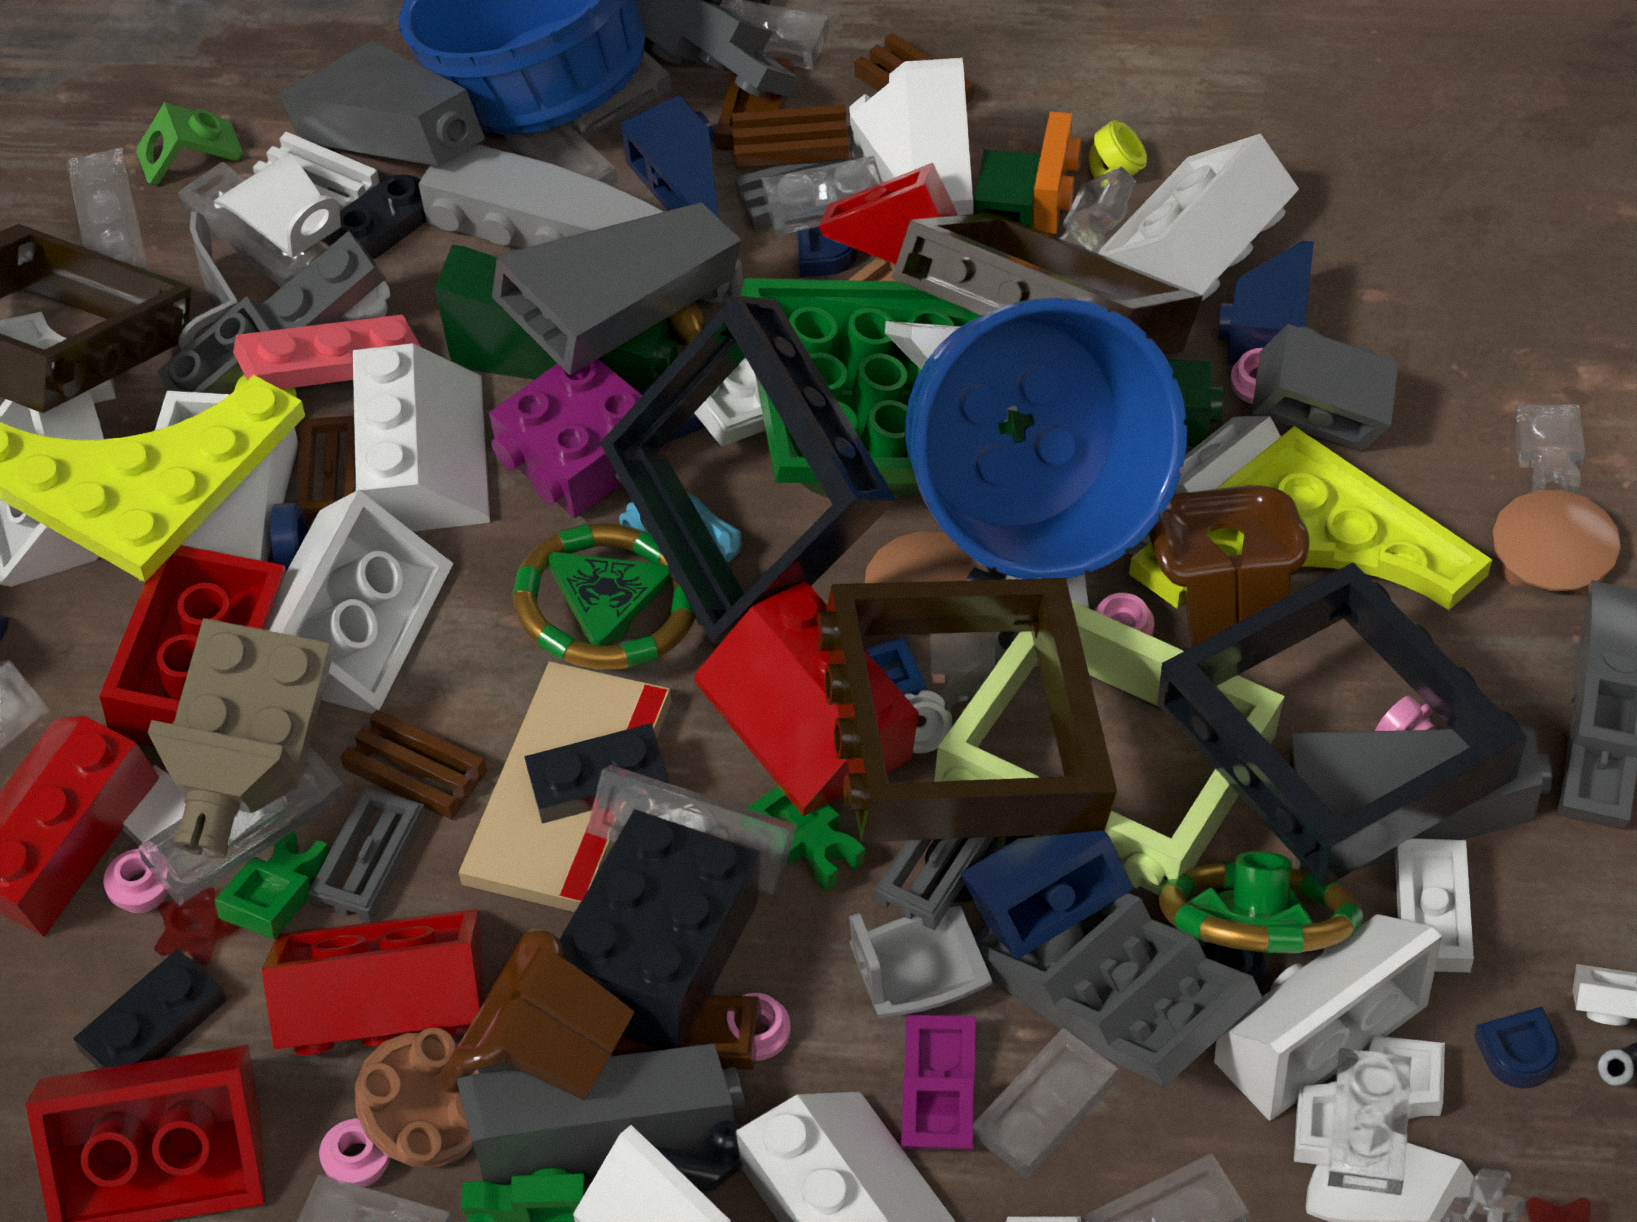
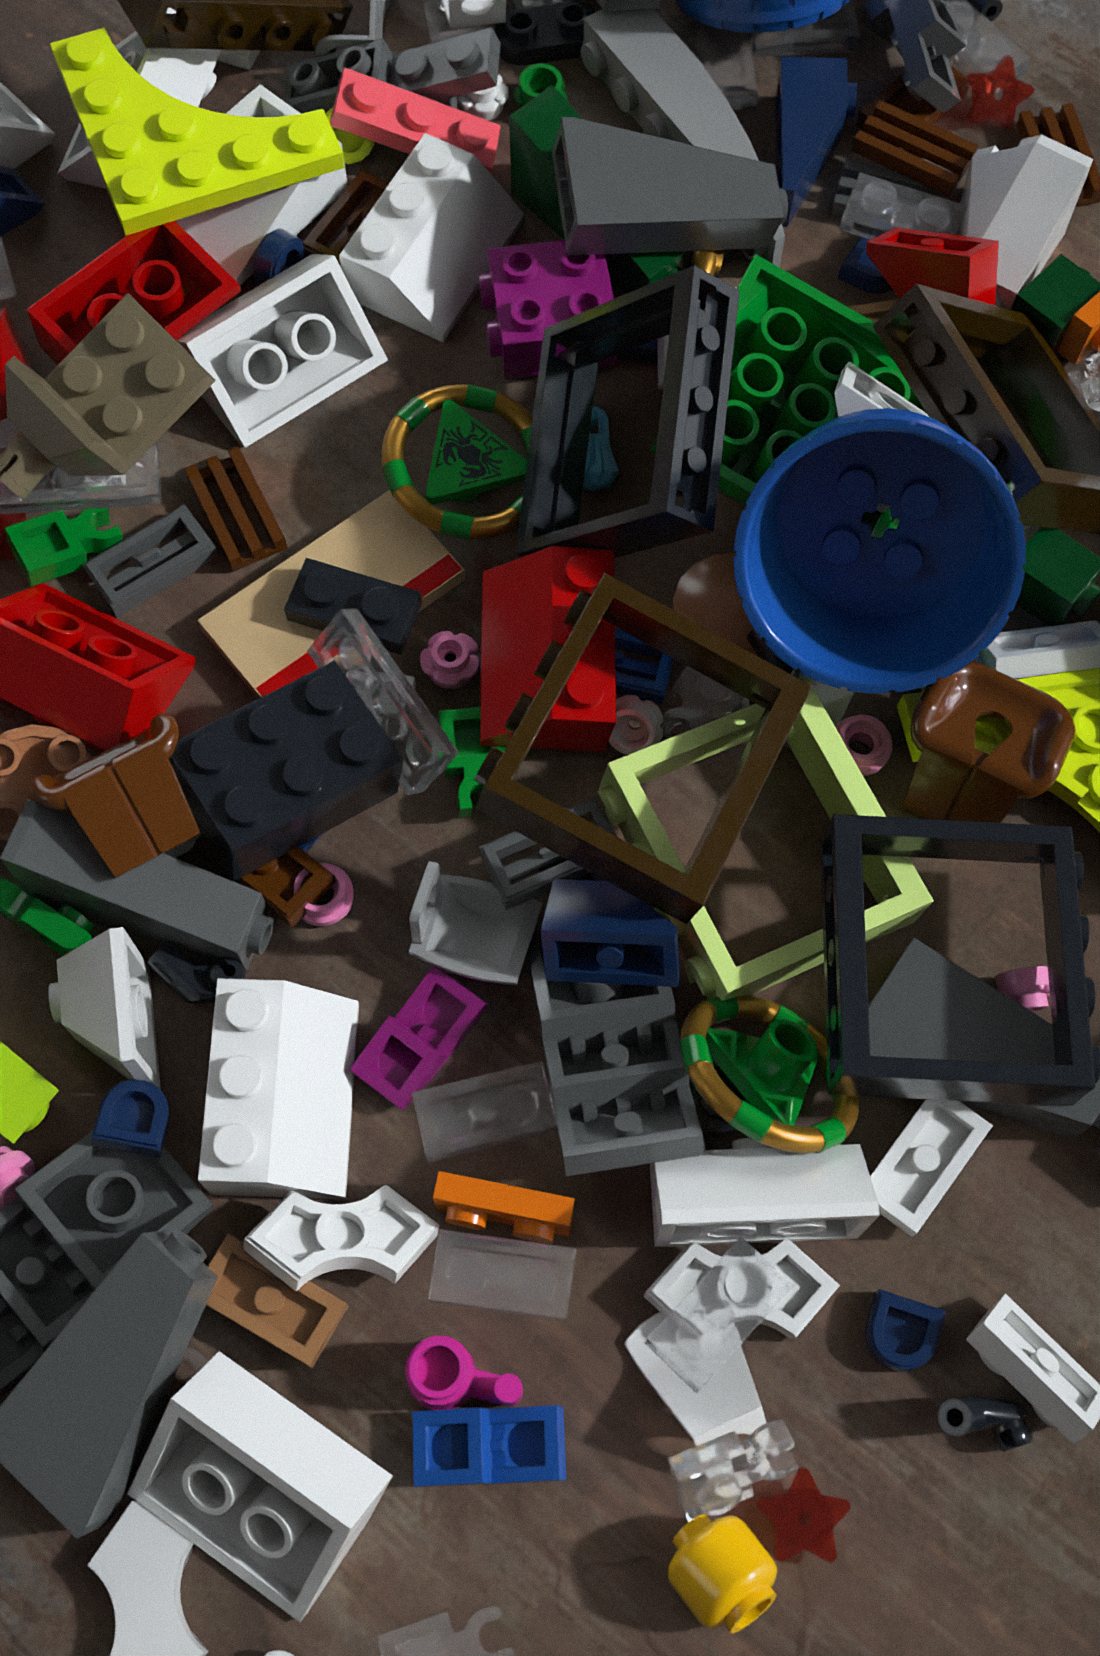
camera: 30 degrees right, 15 degrees up
none -> bright pink plate [420,631,480,689]
none -> orange plate [433,1171,575,1244]
none -> green plate [514,64,567,107]
none -> clear red plate [967,55,1034,130]

